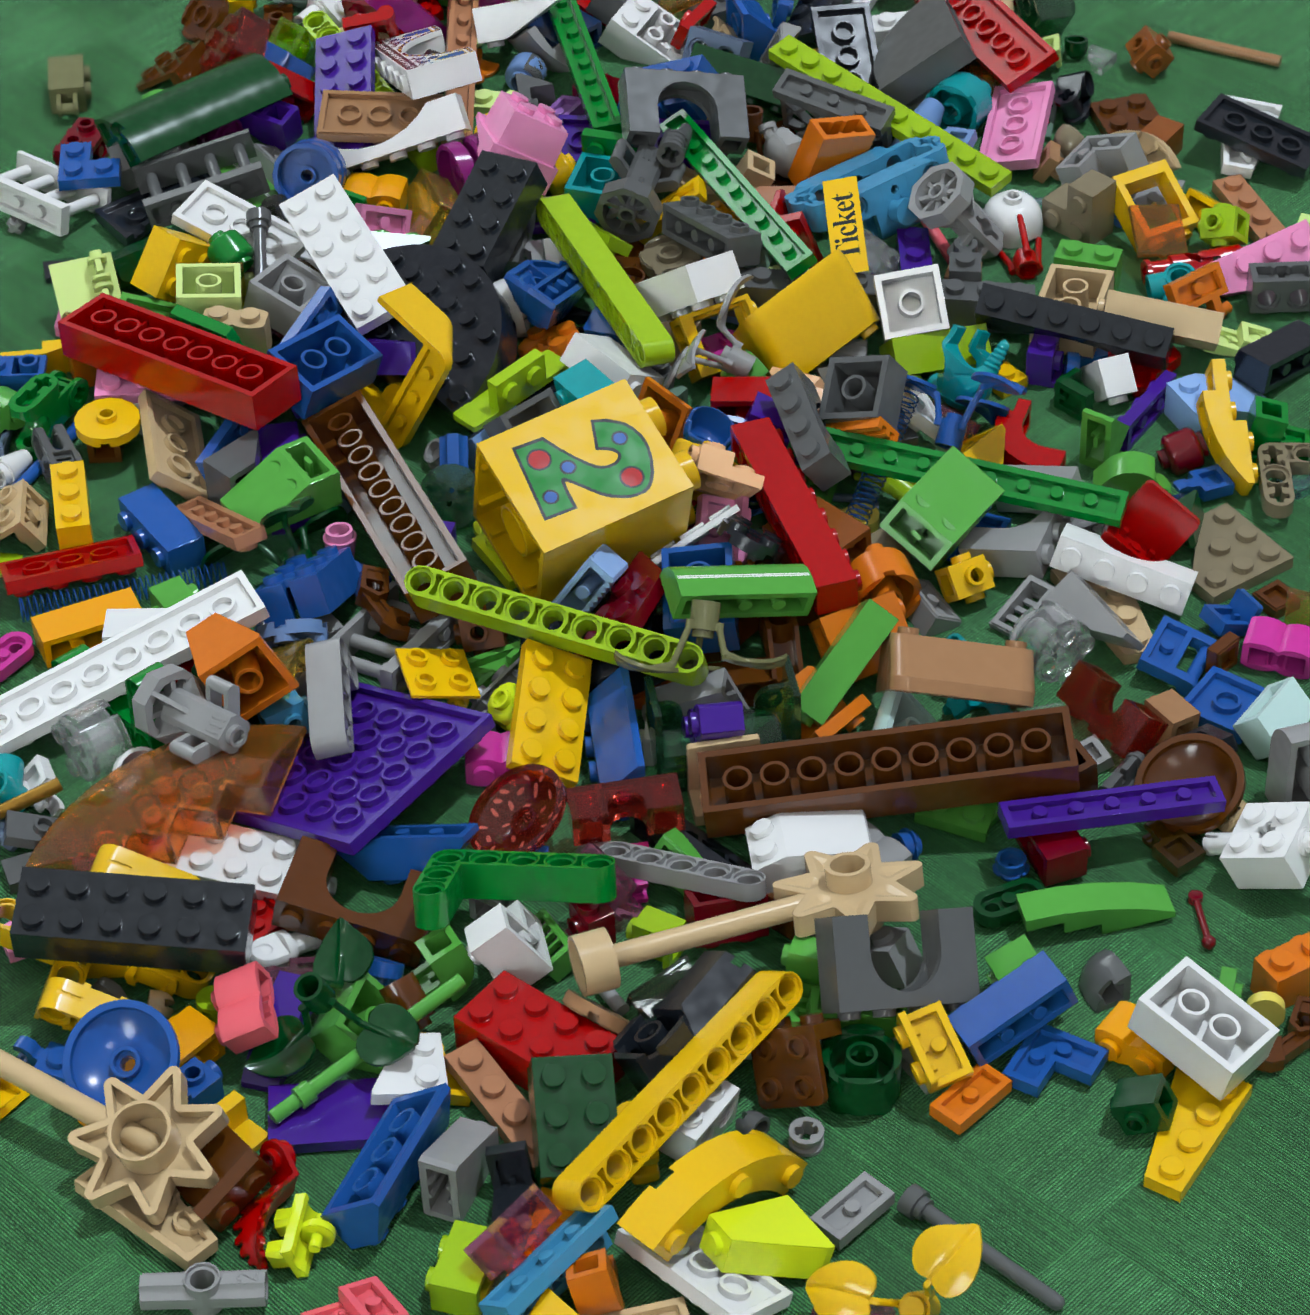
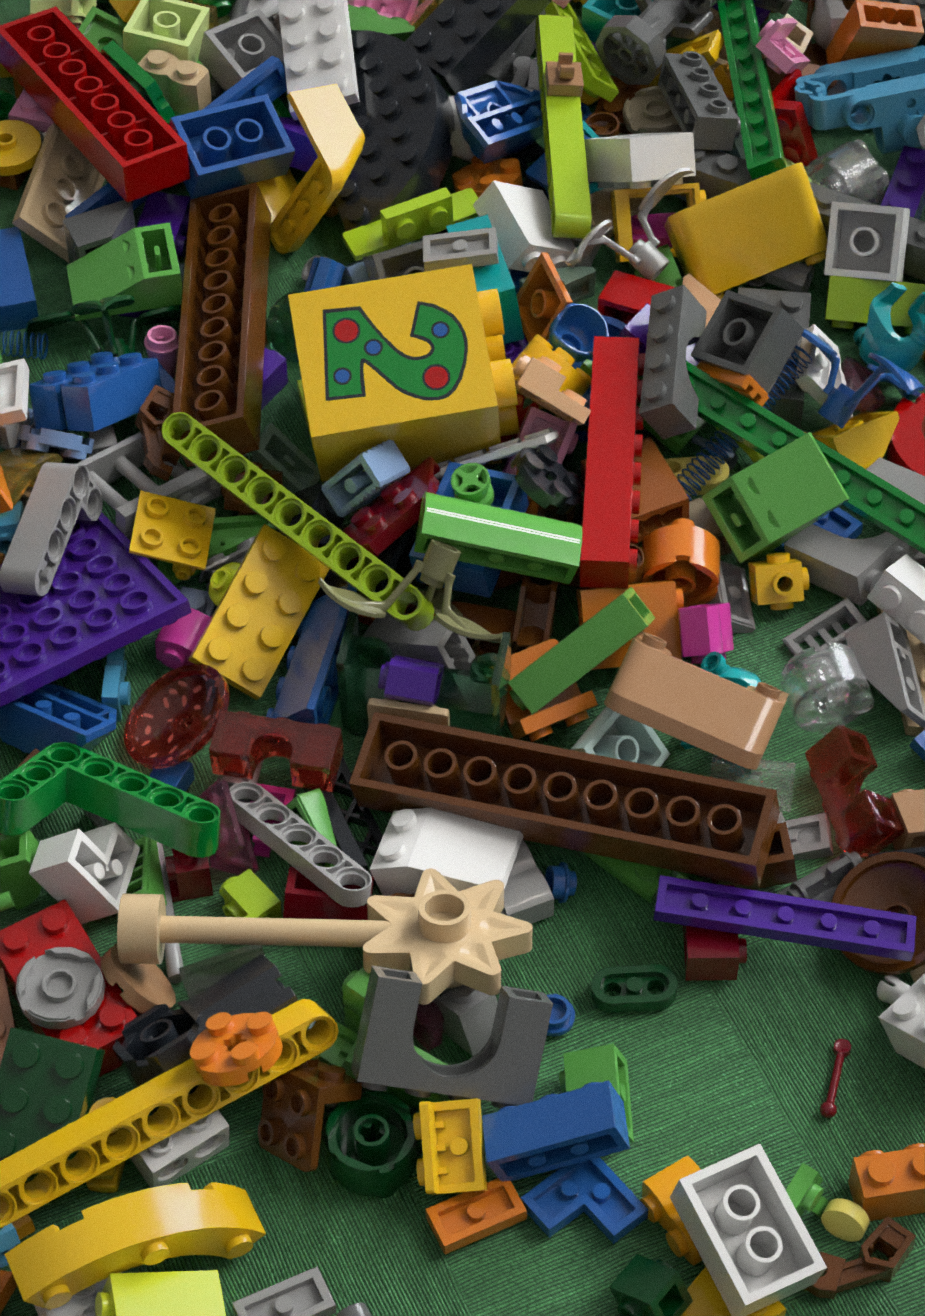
camera: 20 degrees right, 10 degrees up
nougat plate [176,496,268,552] -> none
dark grey hinge [735,1110,770,1134] -> none
light grey bush [788,1117,825,1157] -> none
yellow sticker [822,176,869,273] -> none
blue plate [992,847,1030,882] -> none
bright green slope [1016,882,1176,934] -> none
dark grey brick [1079,949,1132,1014] -> none
dark brown plate [1142,820,1206,878] -> none
none -> light grey tile [16,947,105,1029]
none -> dark azure plate [101,648,131,721]
none -> orange plate [190,1012,283,1087]
none -> light grey plate [423,227,499,272]
none -> bright green wheel [451,463,494,505]
none -> medium nougat tile [545,52,584,96]
none -> dark pink brick [678,602,734,664]
none -> bright pink bracket [756,18,810,74]

